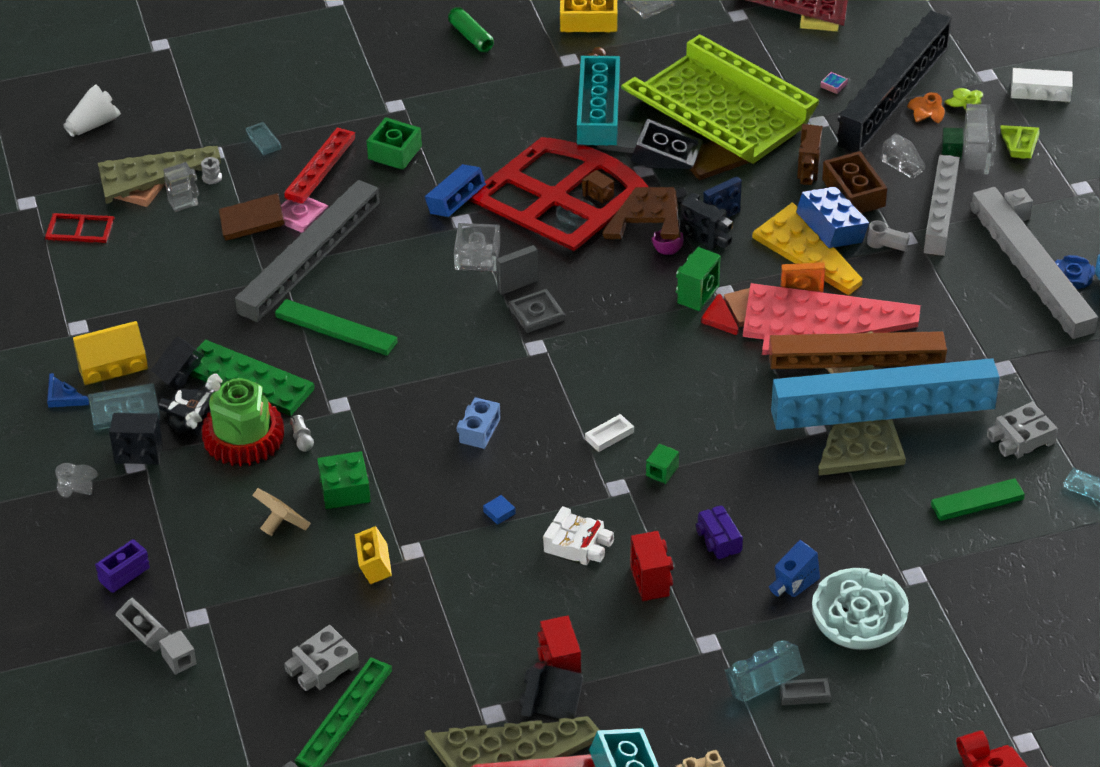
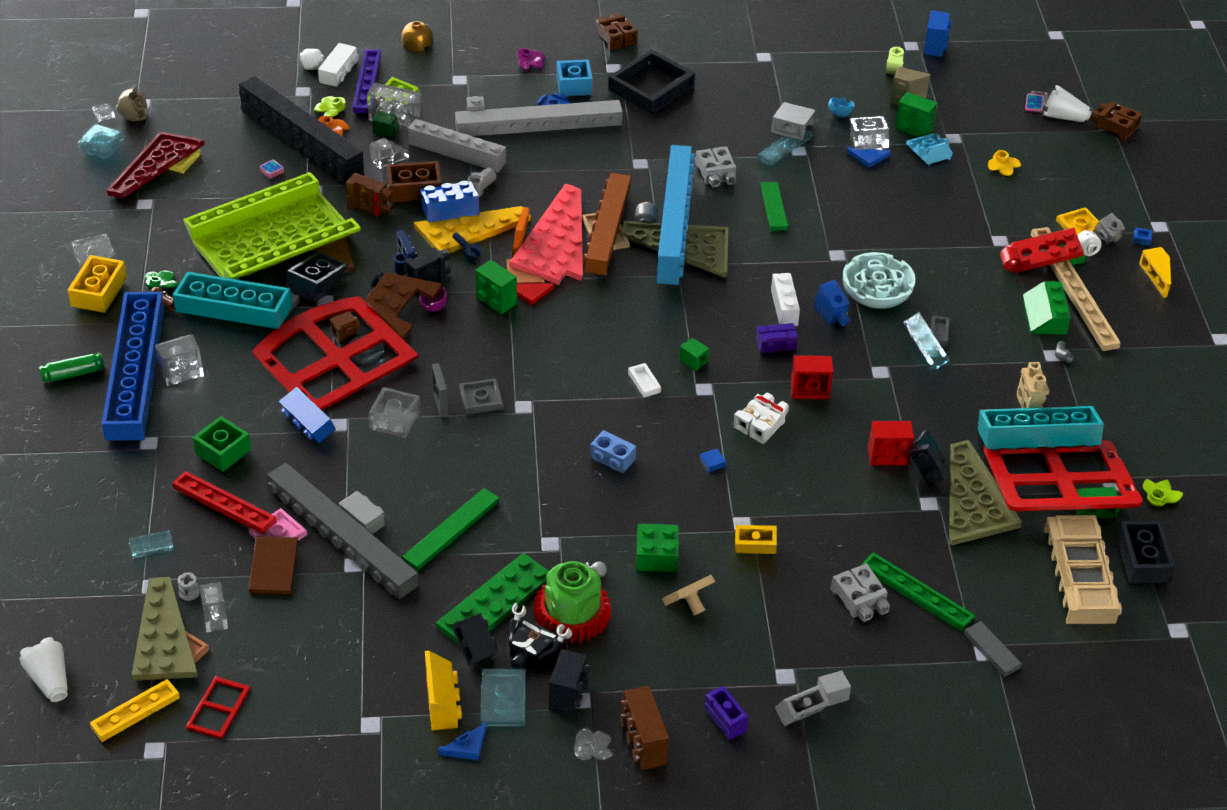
camera: 80 degrees left, 0 degrees up
none -> yellow plate [90,679,180,742]
none -> blue brick [102,292,164,441]
none -> green plate [145,270,179,291]
none -> clear brick [155,334,204,387]
none -> white head [300,49,325,70]
none -> light grey brick [339,491,385,534]
none -> dark purple plate [353,49,381,114]
none -> dark blue bar [452,232,481,261]
none -> reddish brown brick [619,686,669,770]
none -> white brick [771,273,800,326]

